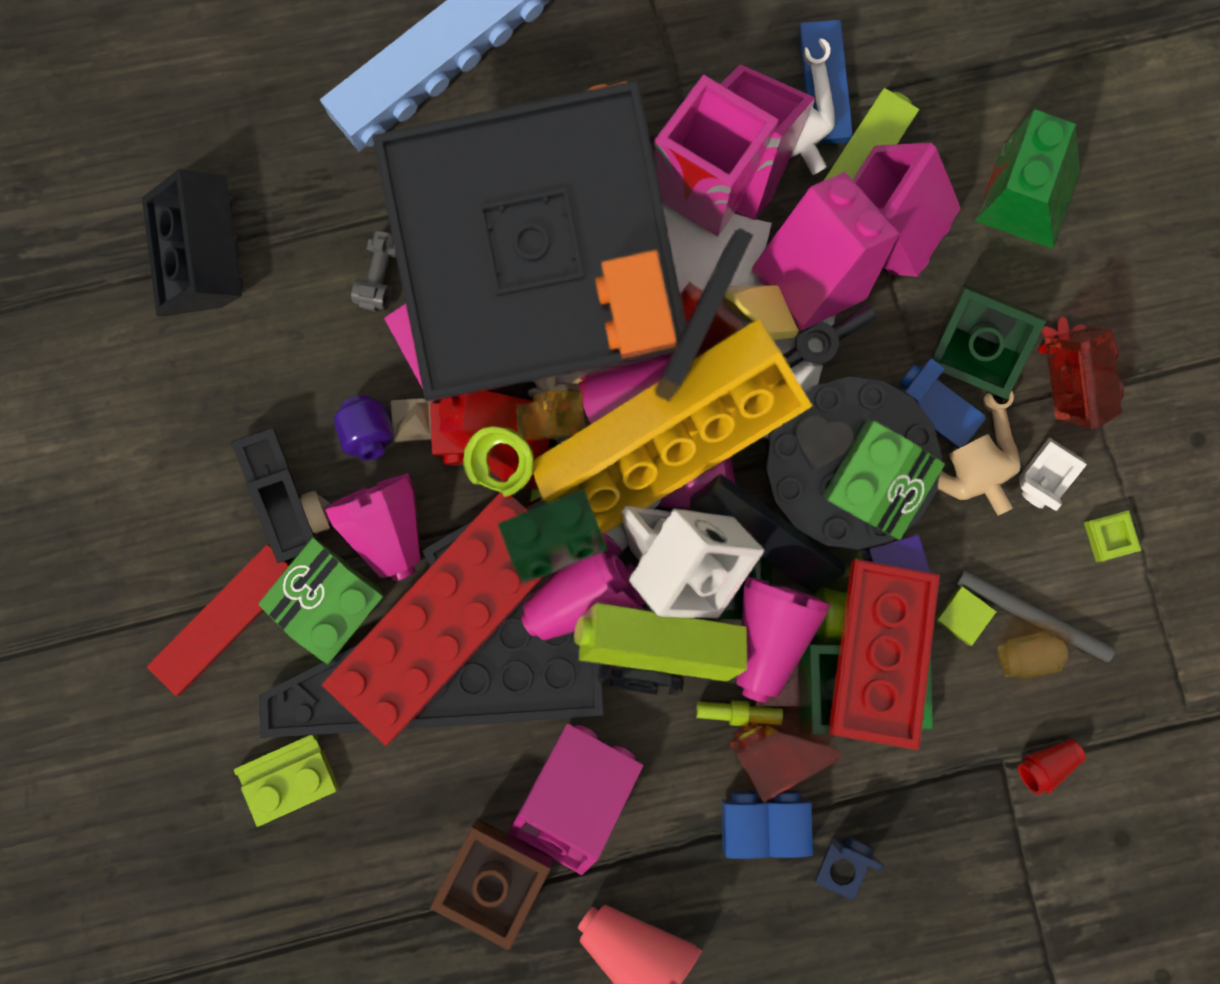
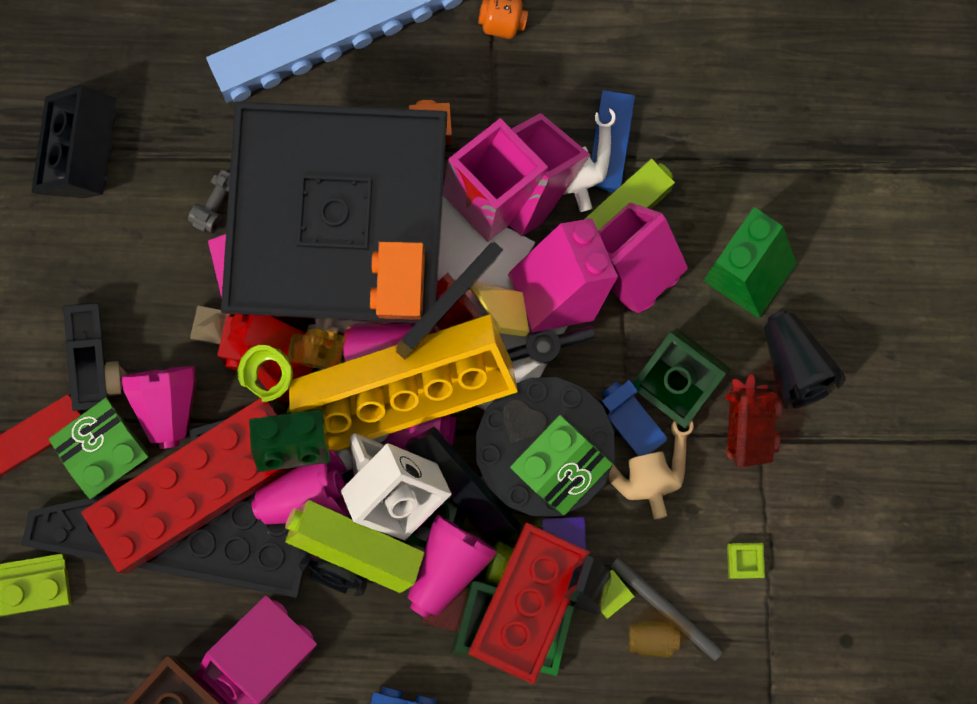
camera: 10 degrees right, 5 degrees down
dark purple head [334,395,394,461] -> none
lime bar [696,700,783,727] -> none
clear red slope [729,722,842,802] -> none
white bracket [1018,437,1087,511] -> none
none -> black slope [564,555,611,615]
none -> black cone [764,311,846,409]

